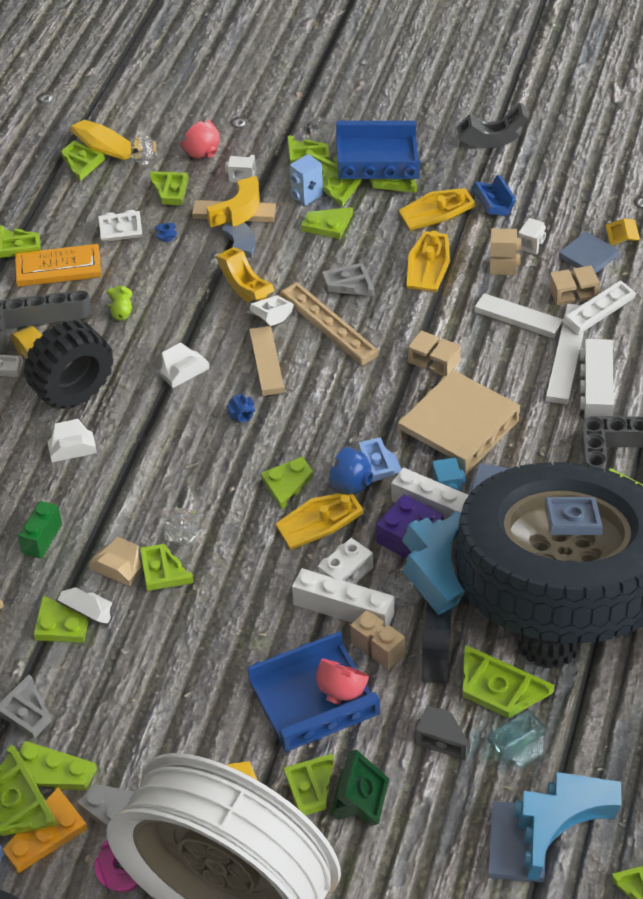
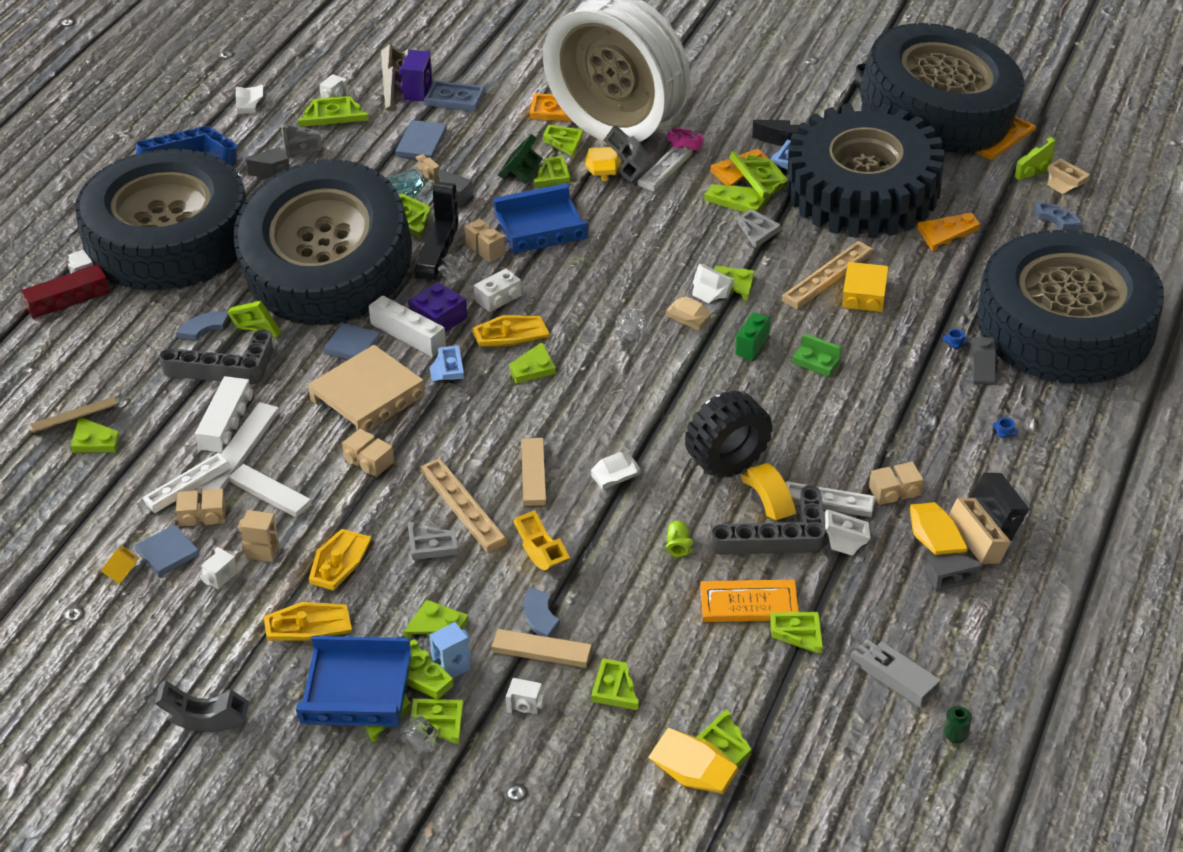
camera: 175 degrees left, 5 degrees down
light grey wing [77,784,135,829] -> none
white bracket [98,210,143,242] -> none
clear head [131,136,157,166] -> none
lime wing [140,544,194,591] -> none
blue plate [155,223,177,242] -> none
coral cylinder [180,120,220,159] -> none
yellow arch [206,176,260,227] -> none
blue gear [226,394,256,423] -> none
white slope [245,295,294,326] -> none
white brick [292,568,395,627] -> none
coral cylinder [316,659,369,705] -> none
blue cylinder [329,447,373,495] -> none
dark azure arch [402,511,465,615] -> none
dark azure brick [433,457,466,492] -> none
blue bracket [472,175,516,216] -> none
dark azure arch [513,772,621,881] -> none
sand blue tile [544,497,603,535] -> none
none -> tan plate [416,154,440,183]

